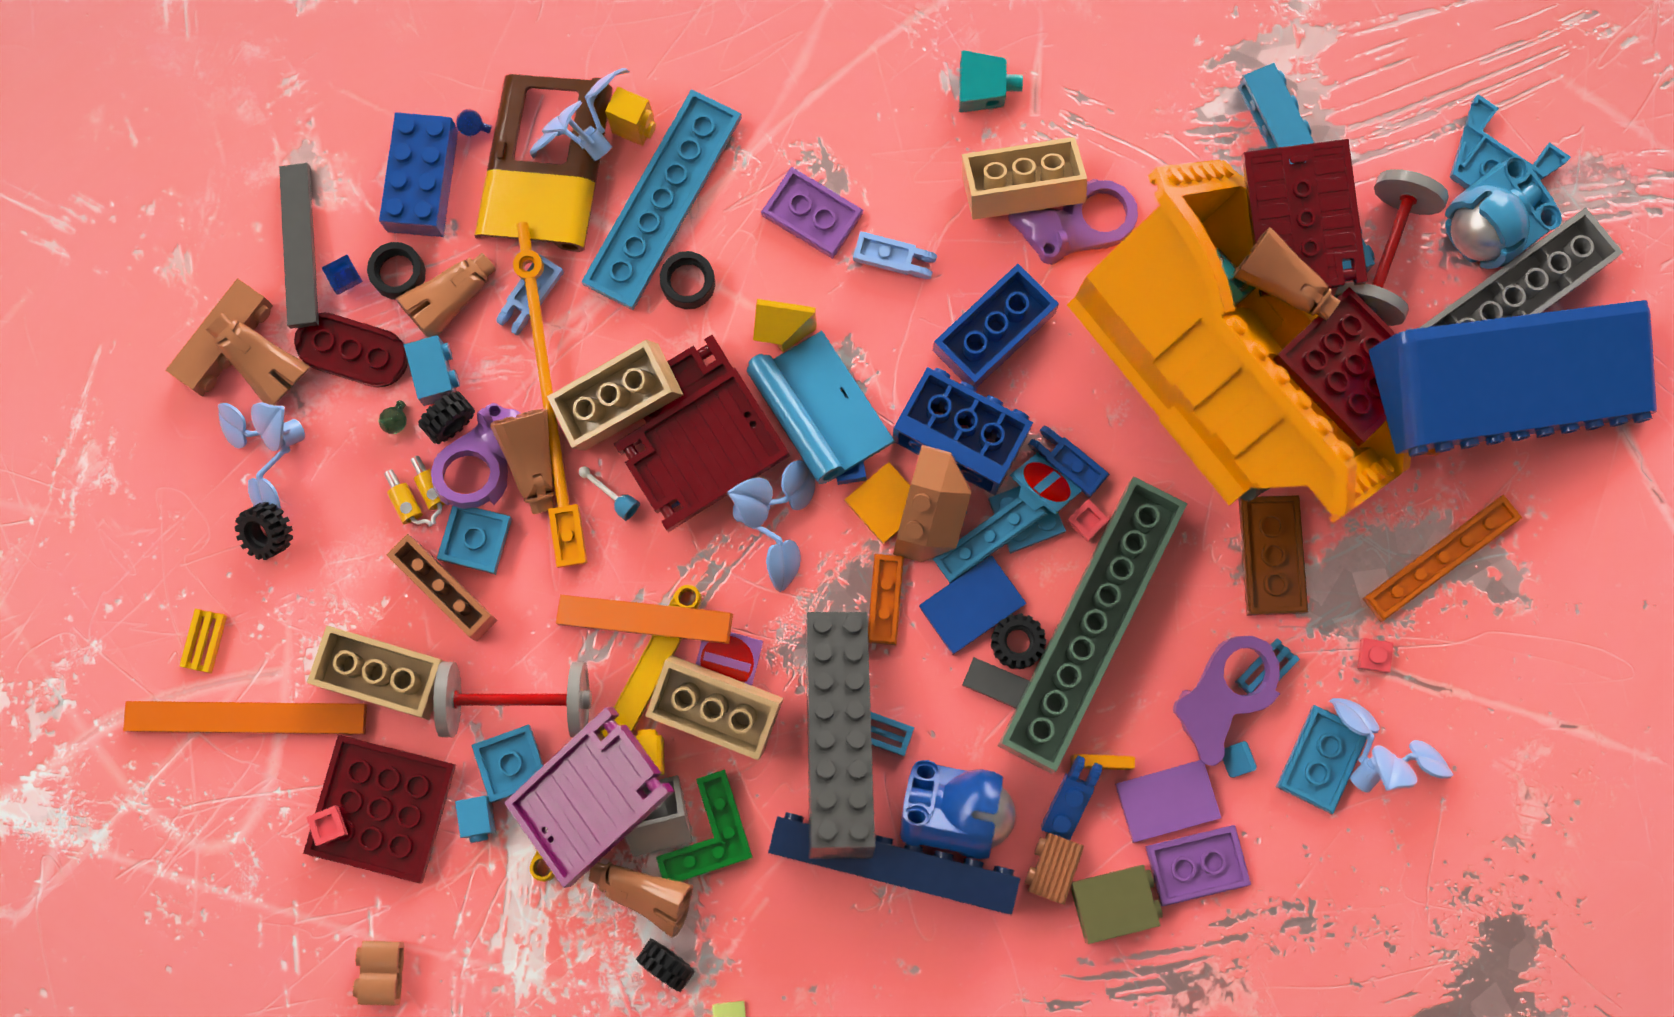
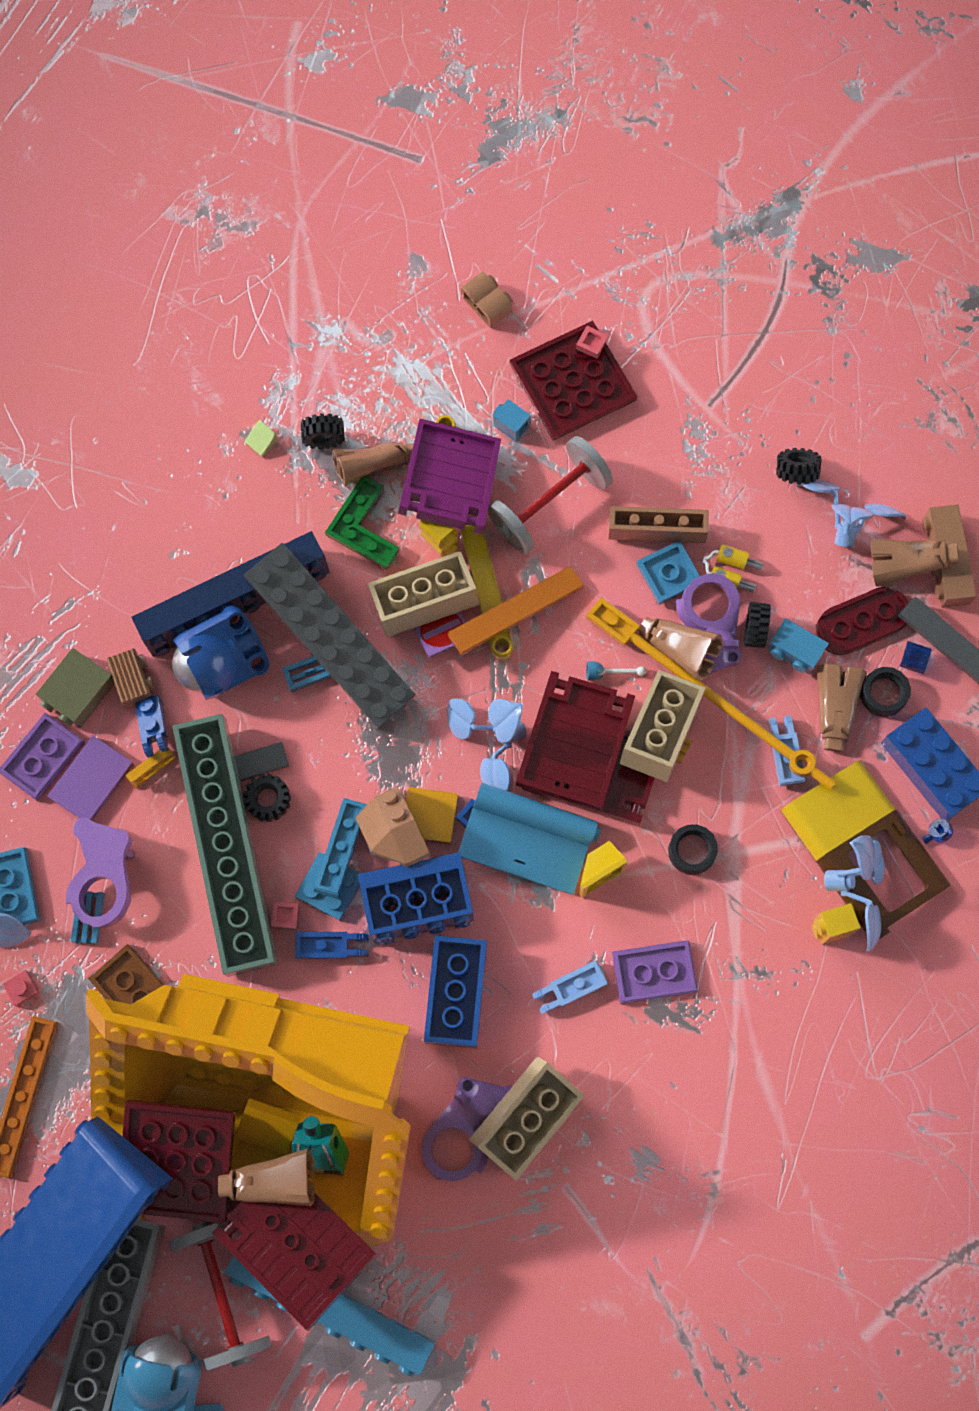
camera: 140 degrees right, 5 degrees down
orange tile [123,701,367,734] -> none
yellow tile [179,608,227,674] -> none
tan brick [307,625,445,720] -> none
clear green piece [378,400,407,434] -> none
dark azure plate [471,724,544,803] -> none
dark azure plate [581,89,742,311] -> none
light grey slope [626,775,693,857] -> none
orange tile [868,554,904,646] -> none
blue tile [919,555,1026,655] -> none
teal torso [959,50,1023,113] -> none
piece [1010,453,1082,514] -> none
dark azure slope [1222,741,1257,778] -> none

